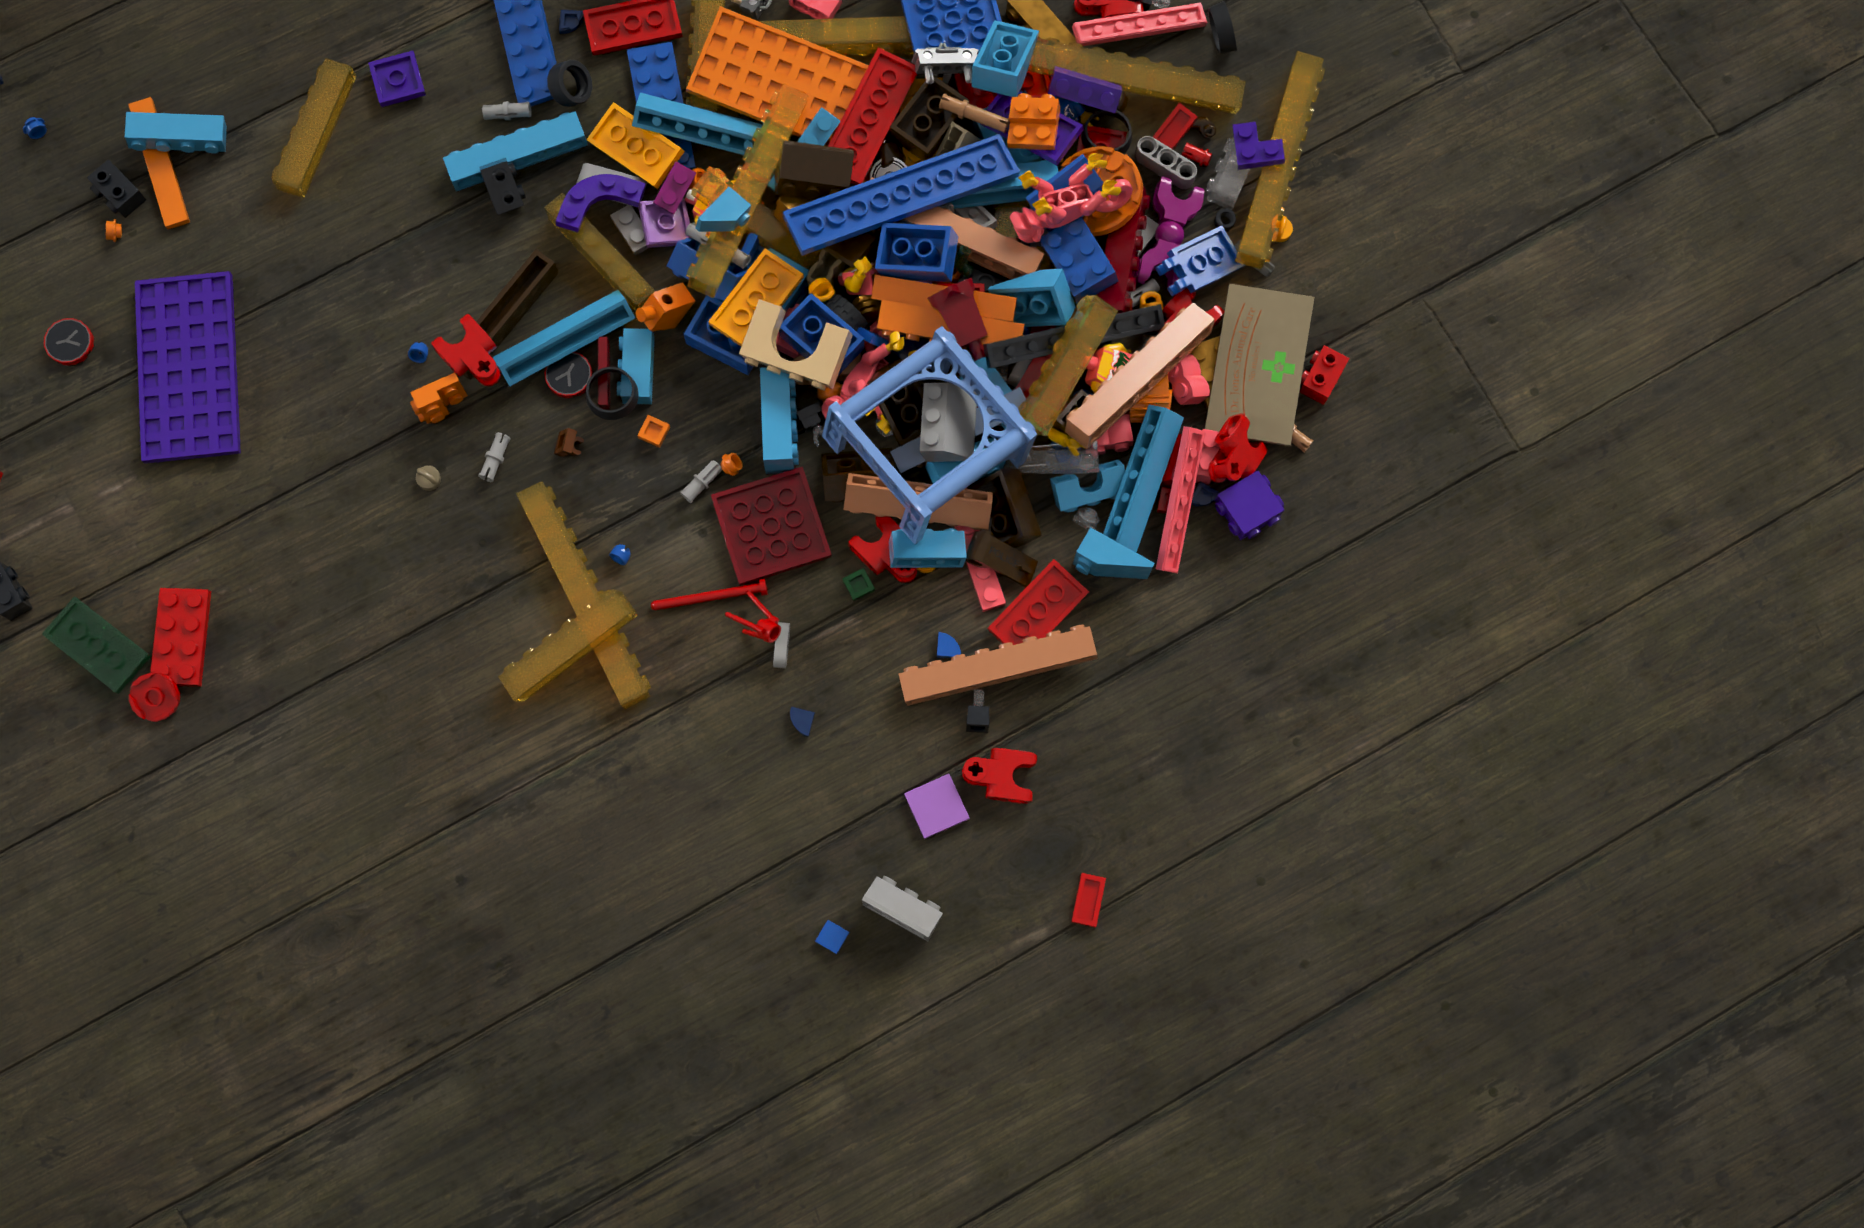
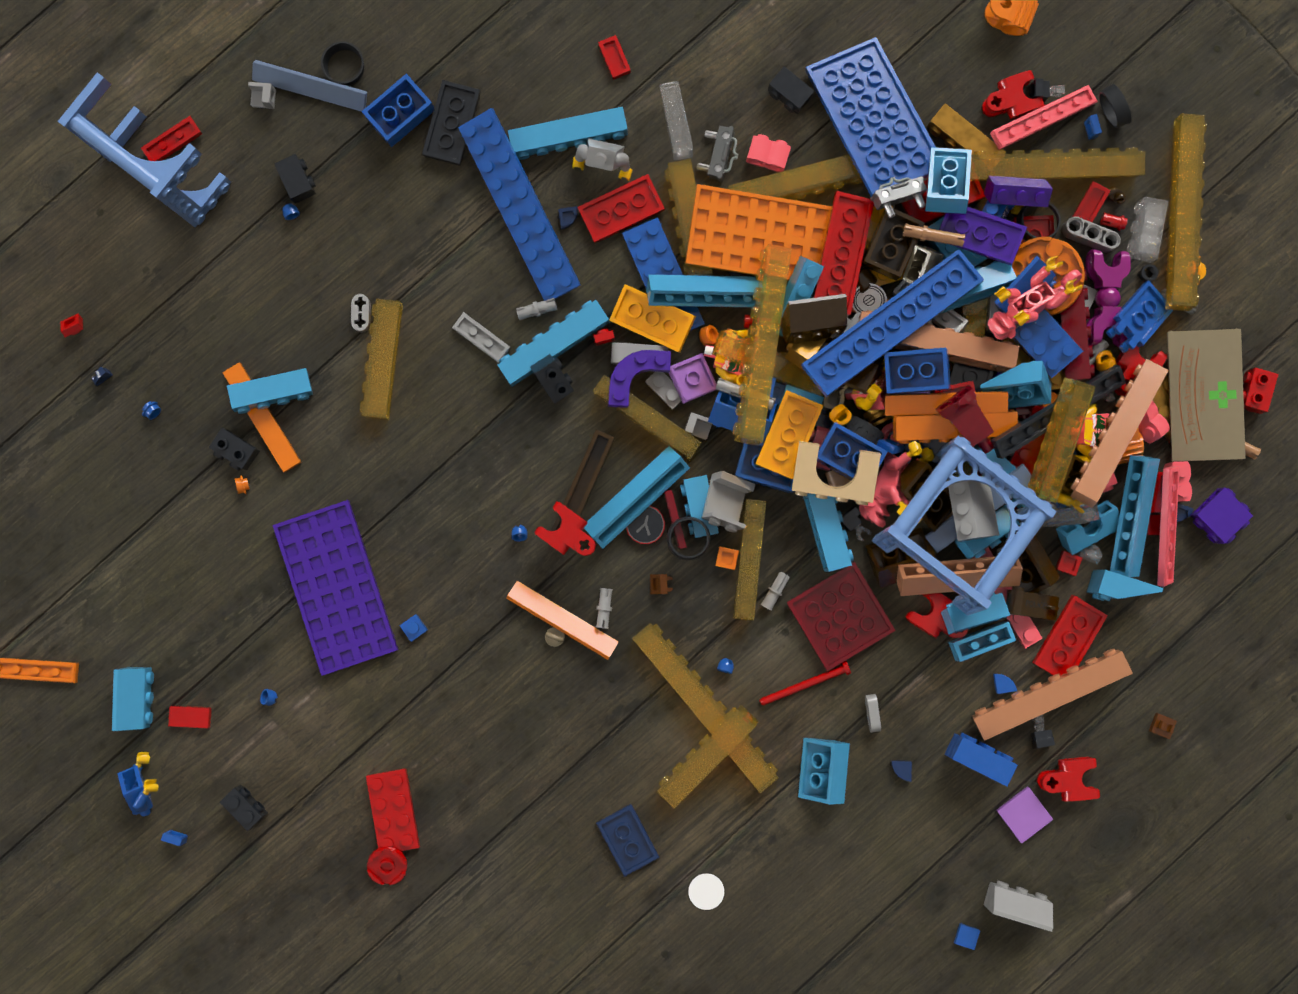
camera: 10 degrees left, 10 degrees up
clear green plate [42,596,151,694] -> none
black tile [44,318,94,366] -> none
dark purple plate [368,51,426,107] -> none
orange plate [410,373,468,424] -> none
black tyre [547,60,592,107] -> none
orange torso [636,282,695,331] -> none
magenta plate [653,161,696,215] -> none
dark azure slope [695,187,751,232] -> none
orange plate [721,453,743,476] -> none
red plant [725,591,781,643] -> none
dark green plate [842,568,875,602] -> none
arm [954,245,974,277] -> none
orange plate [1007,93,1060,150] -> none
red tile [1071,873,1106,928] -> none
red piece [1208,413,1268,483] -> none
dark purple plate [1233,122,1285,170] -> none
none -> blue hinge [260,689,278,706]
none -> light grey beam [351,294,371,332]
none -> blue plate [400,614,428,642]
none -> light grey tile [452,312,511,363]
none -> tile [506,581,618,660]
none -> red plate [594,329,615,346]
none -> dark blue tile [596,804,659,877]
none -> light grey panel [684,412,712,440]
none -> white sticker [689,874,724,910]
none -> light grey panel [702,471,755,532]
none -> clear yellow arch [733,499,766,620]
none -> dark azure slope [798,738,850,805]
none -> blue brick [944,733,1018,787]
none -> dark azure brick [948,621,1016,662]
none -> red plate [1055,551,1082,576]
none -> blue tile [1084,114,1102,140]
none -> reddish brown tile [1149,713,1177,739]

